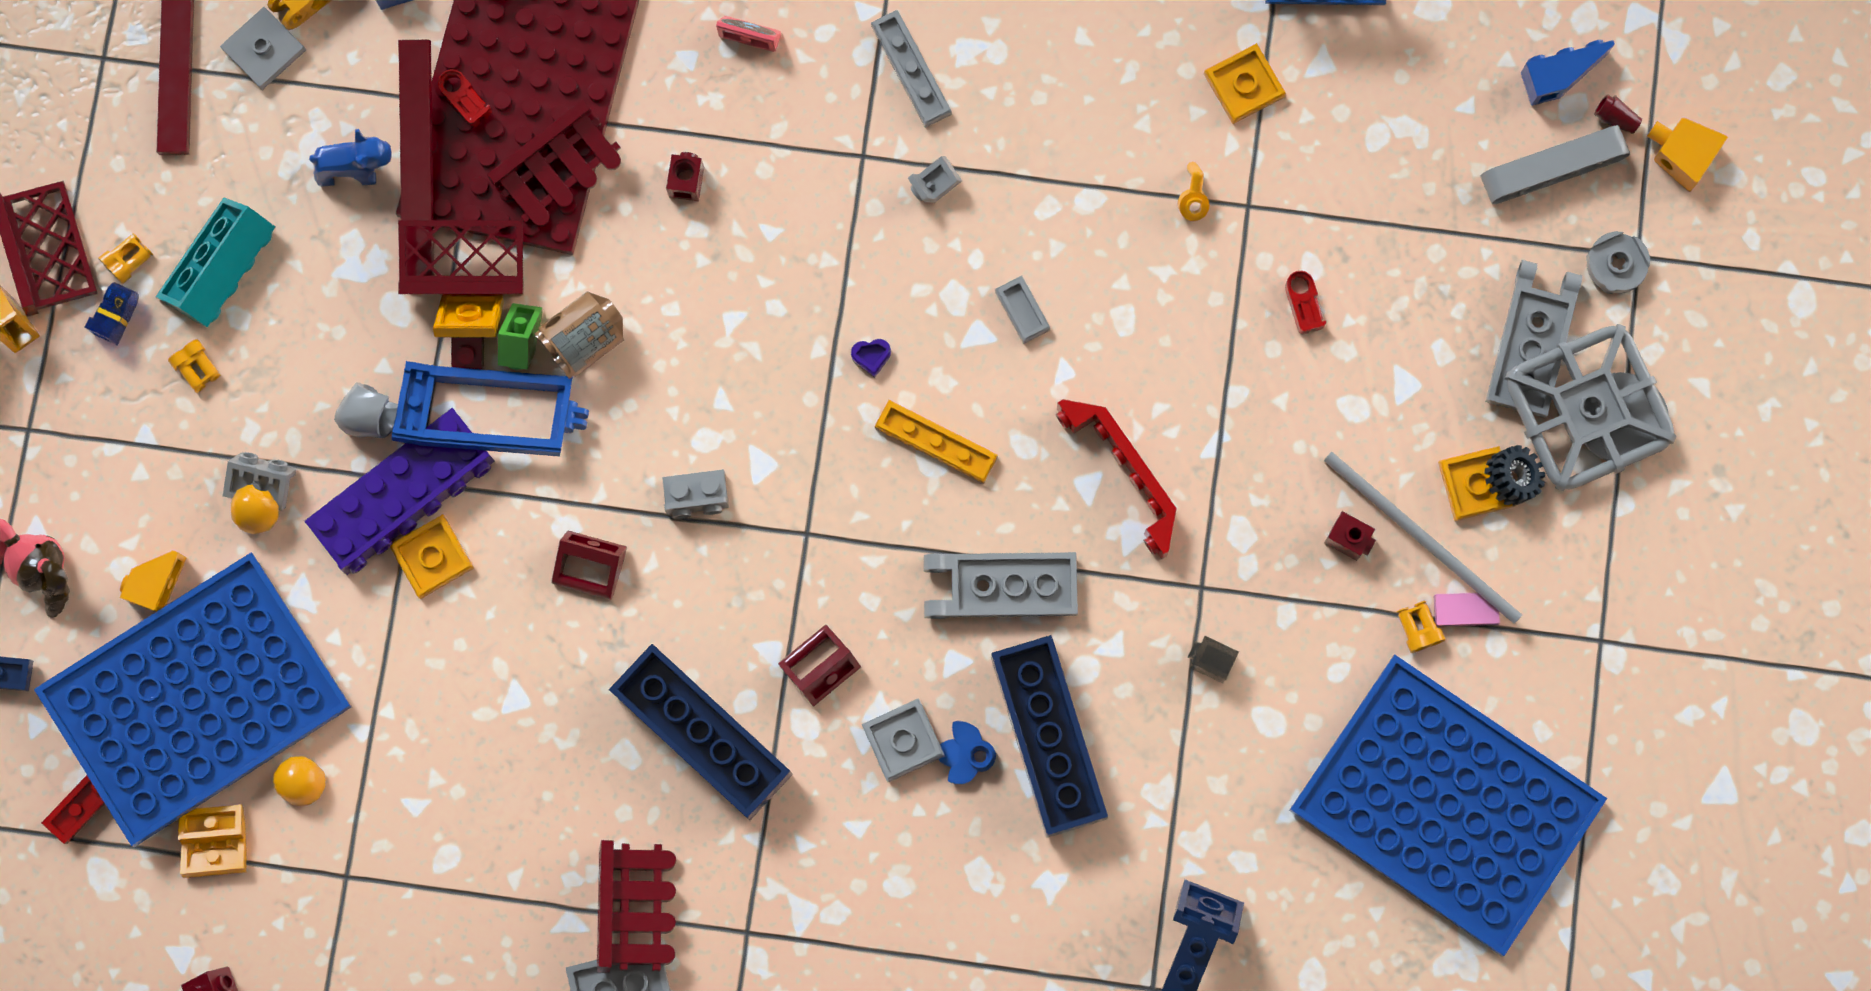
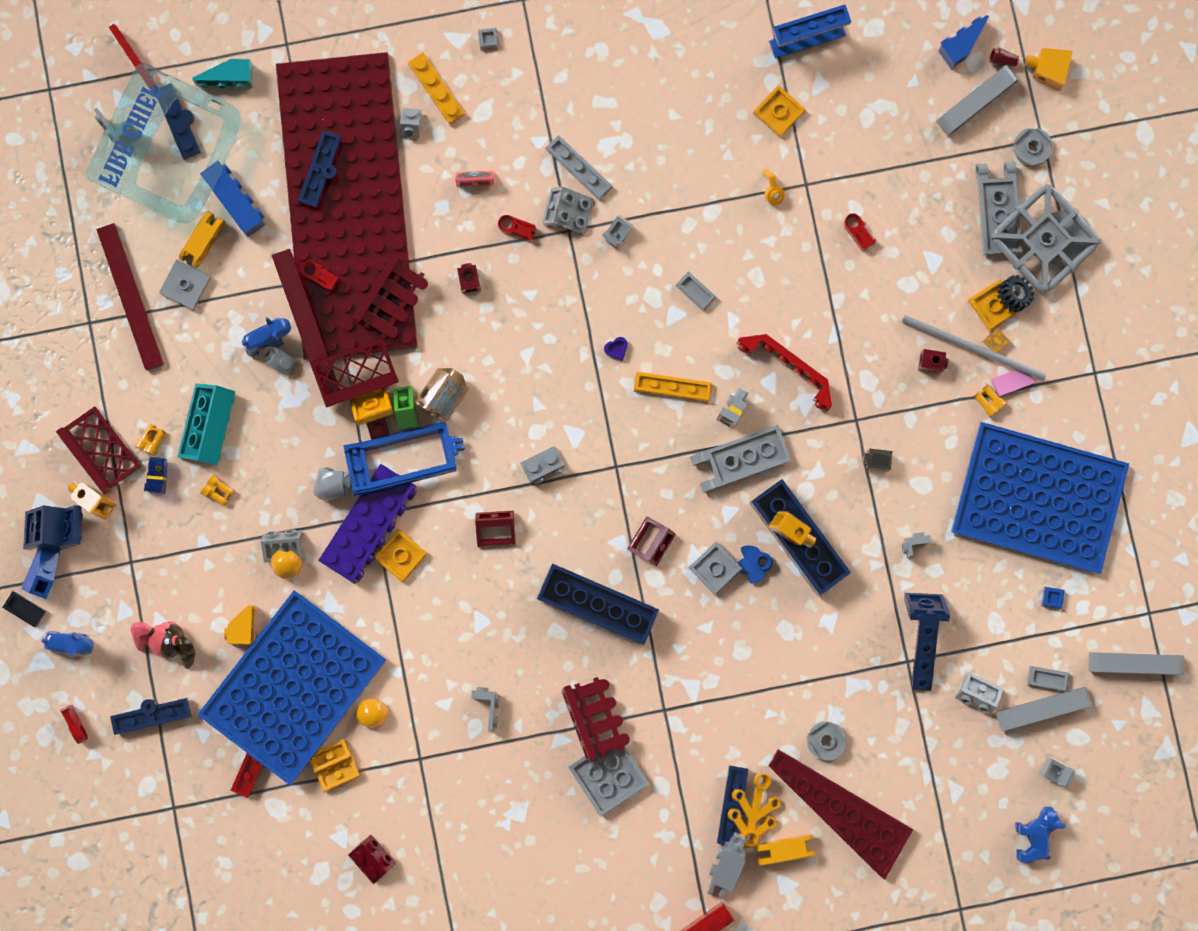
camera: 25 degrees left, 5 degrees up
none -> light grey bracket [264,347,297,376]
none -> light grey bracket [471,687,499,732]
none -> red piece [498,215,536,243]
none -> light grey bracket [542,186,593,234]
none -> light grey hips [716,388,749,429]
none -> light orange torso [768,511,816,548]
none -> light grey bracket [902,532,931,558]
none -> light orange tile [983,327,1010,353]
none -> blue tile [1041,587,1065,609]

